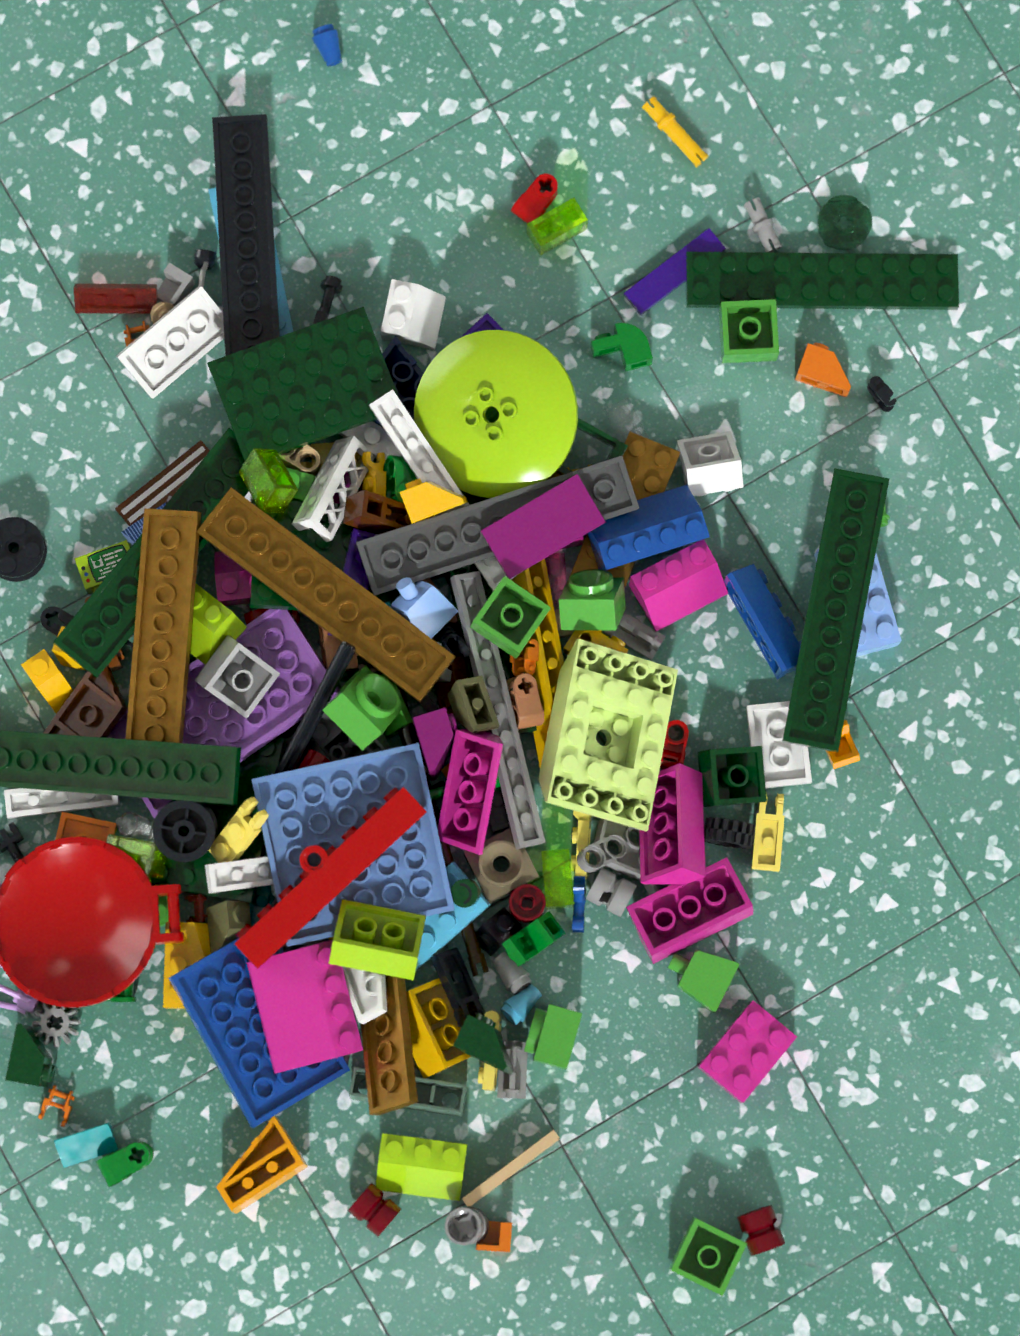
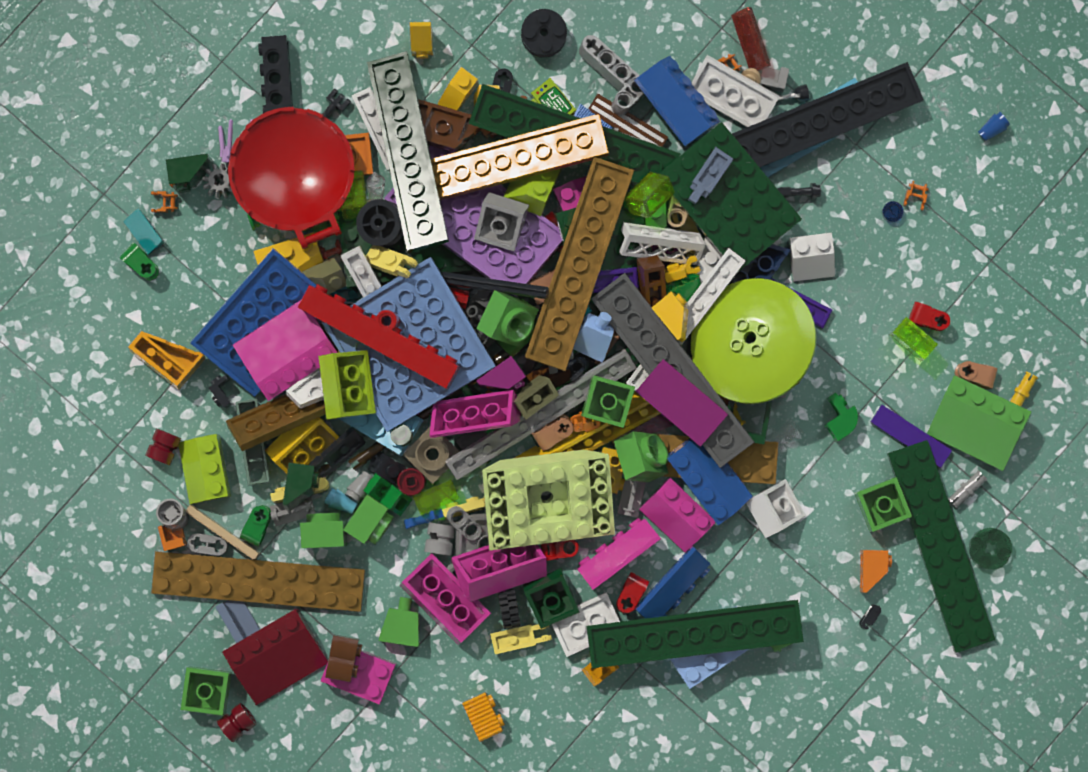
camera: 75 degrees right, 5 degrees up
none -> pearl gold plate [151,551,365,612]
none -> light grey beam [187,534,228,555]
none -> black bracket [209,375,233,409]
none -> sand blue panel [216,600,260,643]
none -> dark red slope [222,608,328,705]
none -> green piece [240,505,271,547]
none -> reddish brown brick [325,634,363,682]
none -> bright green piece [343,495,394,545]
none -> light orange brick [462,692,505,742]
none -> dark pink slope [577,518,661,590]
none -> light grey beam [579,35,644,116]
none -> red piece [616,572,650,613]
none -> blue slope [634,56,721,146]
none -> sand blue hinge [688,147,733,205]
none -> clear blue tile [882,201,904,223]
none -> orange piece [903,181,928,211]
none -> bright green slope [927,375,1031,471]
none -> nougat piece [954,361,998,389]

